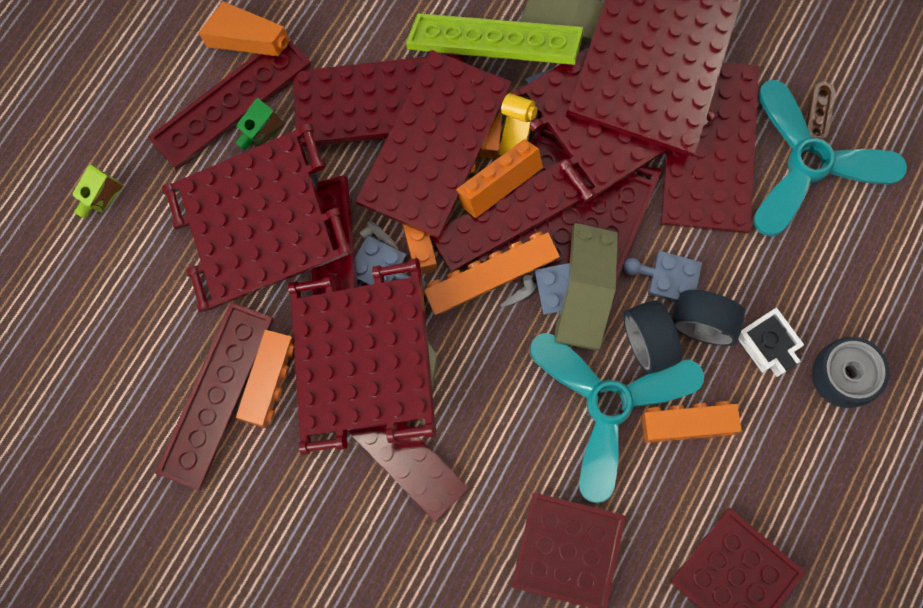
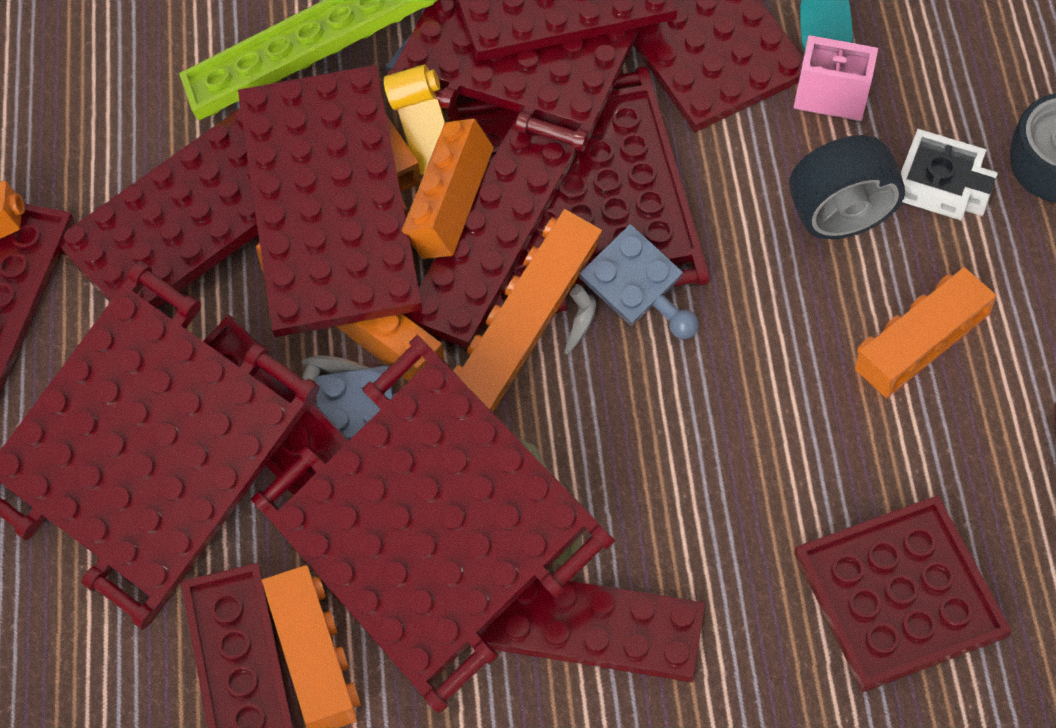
camera: 30 degrees left, 15 degrees down
green torso [235,98,285,151] -> none
teal piece [529,333,704,503] -> none
olive windscreen [555,223,618,351] -> none
sand blue plate [623,251,702,302] -> none
black wheel [623,300,682,374] -> none
none -> bright pink slope [793,35,878,121]

